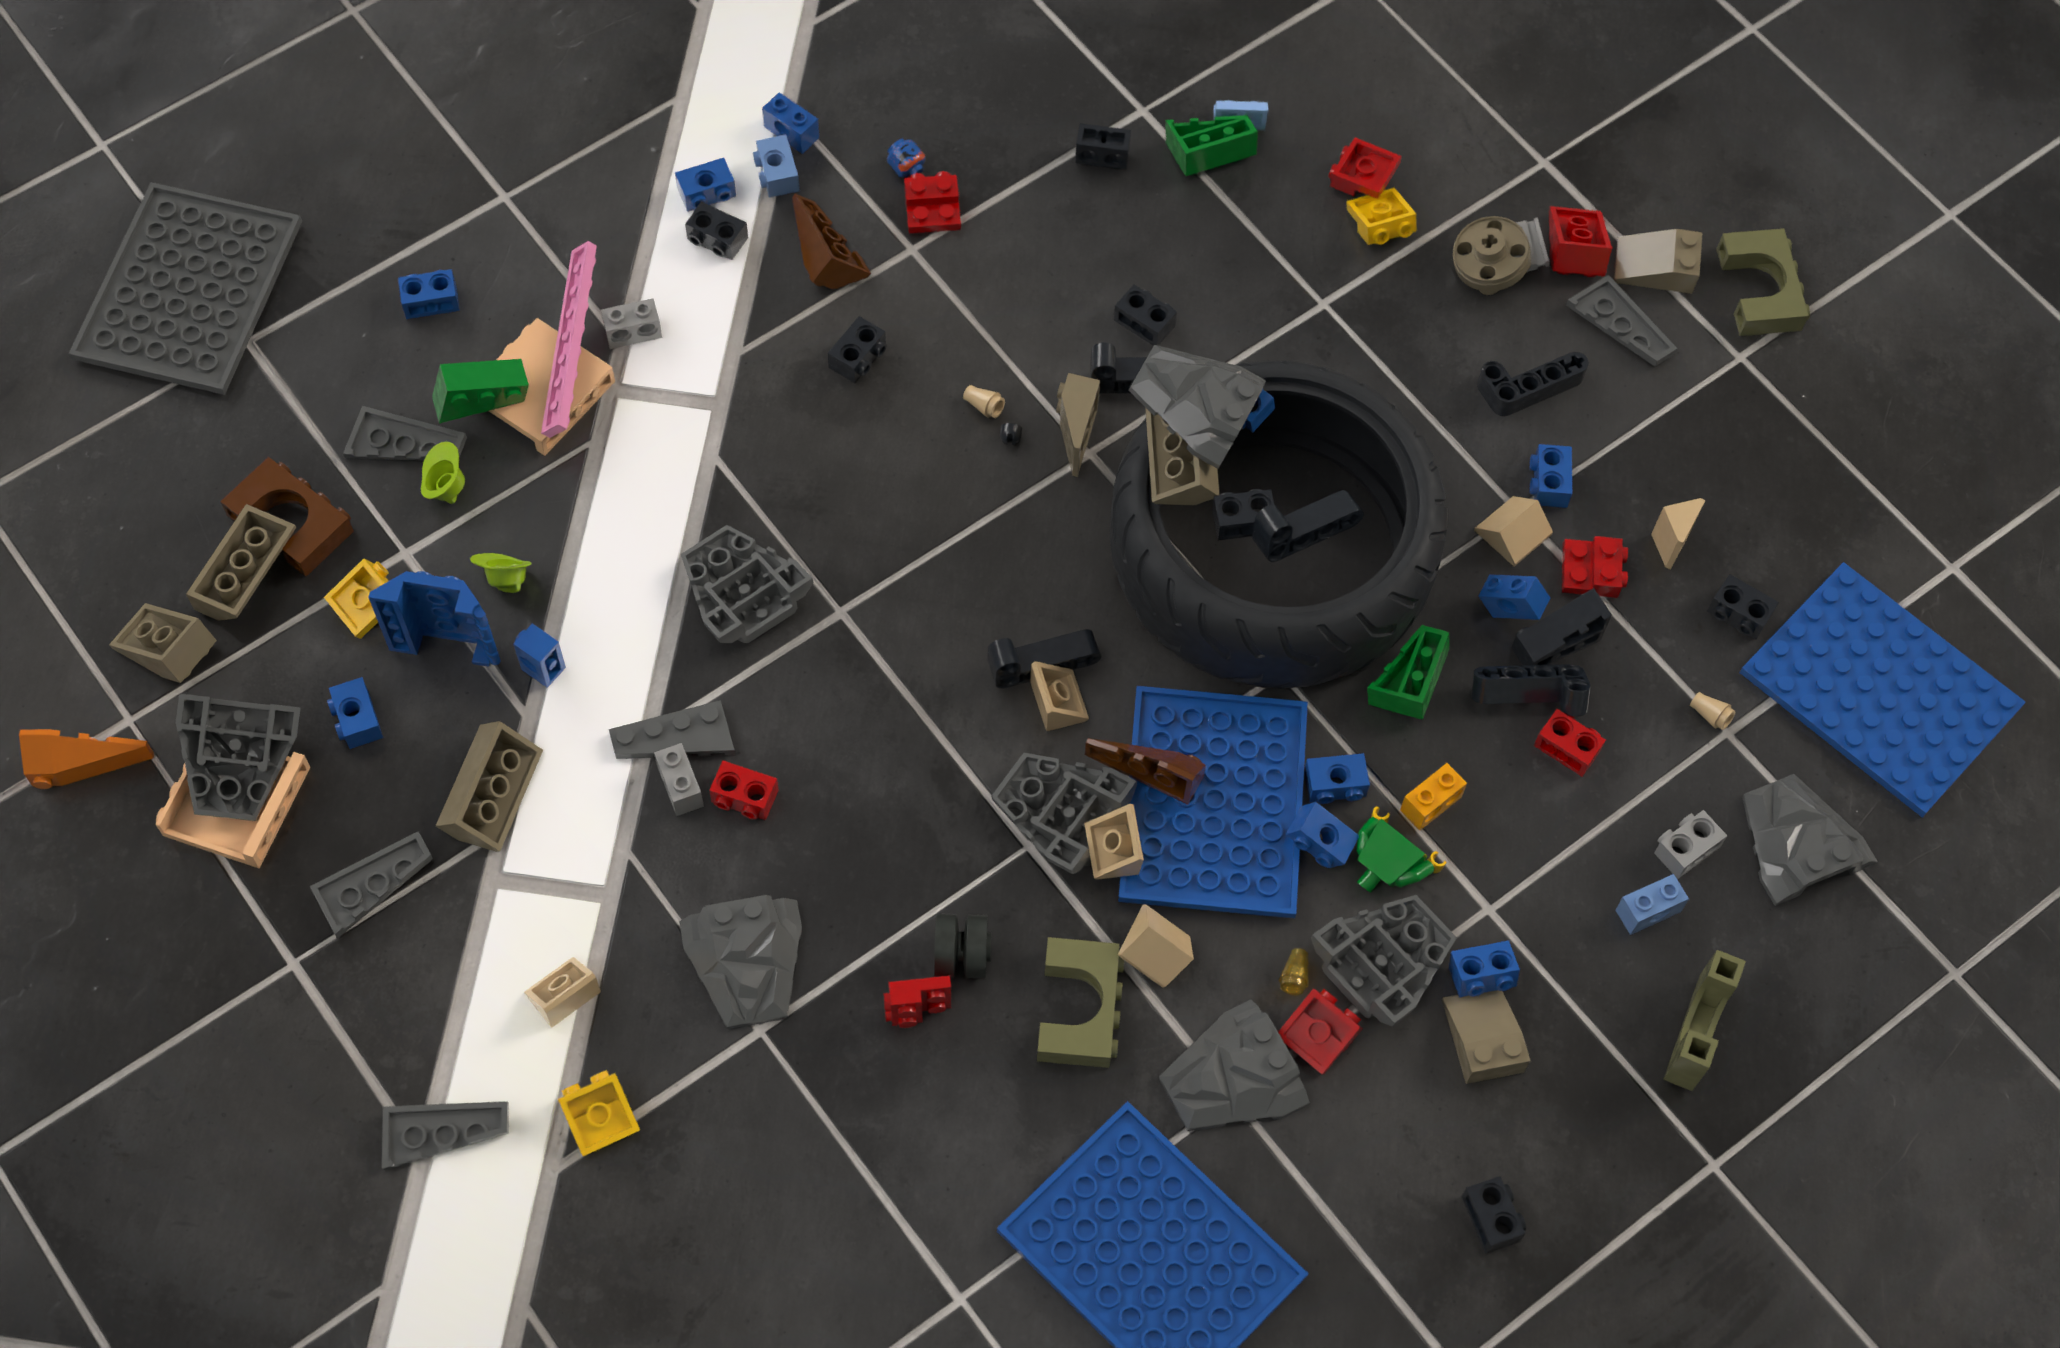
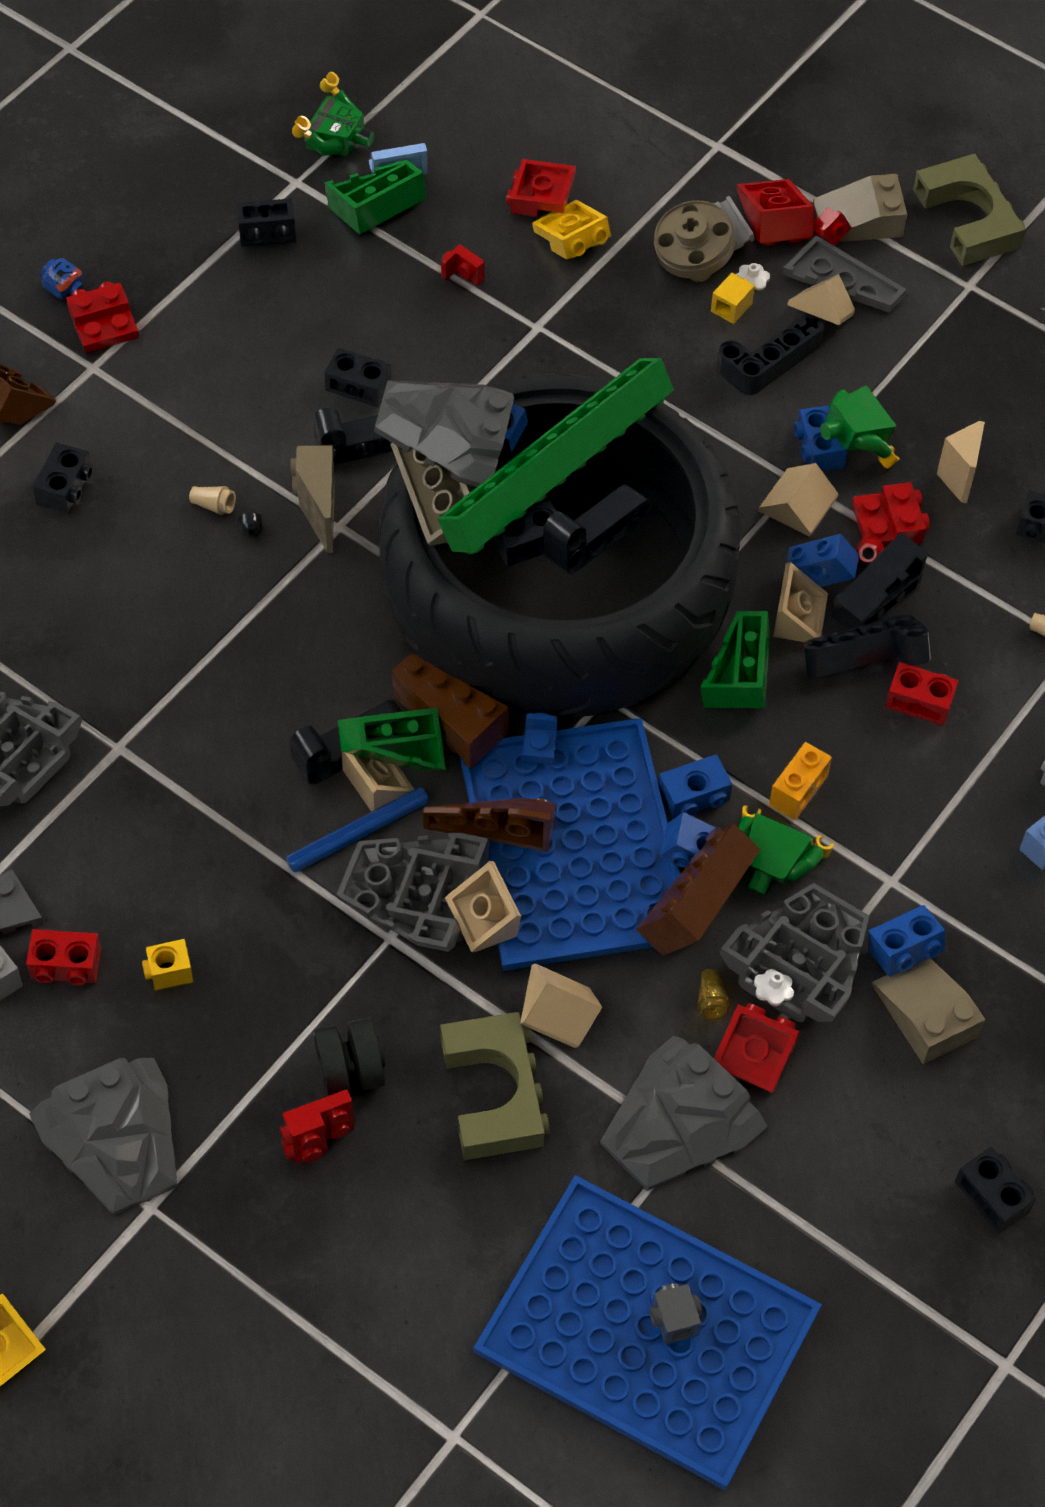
camera: 15 degrees left, 5 degrees down
none -> yellow brick [142,939,194,991]
none -> blue axle [287,787,428,872]
none -> green torso [292,72,374,156]
none -> green wedge [338,707,446,772]
none -> reddish brown wedge [392,653,509,770]
none -> green brick [437,358,674,554]
none -> red bracket [441,244,485,286]
none -> blue bracket [522,713,558,764]
none -> reddish brown wedge [636,823,760,956]
none -> dark grey brick [649,1284,703,1345]
none -> yellow brick [711,273,755,324]
none -> white plant [736,263,770,291]
none -> white plant [754,969,794,1006]
none -> tan slope [773,562,828,642]
none -> tan slope [787,274,855,325]
none -> red bracket [813,207,852,246]
none -> green torso [820,385,900,469]
none -> red cone [855,537,884,567]

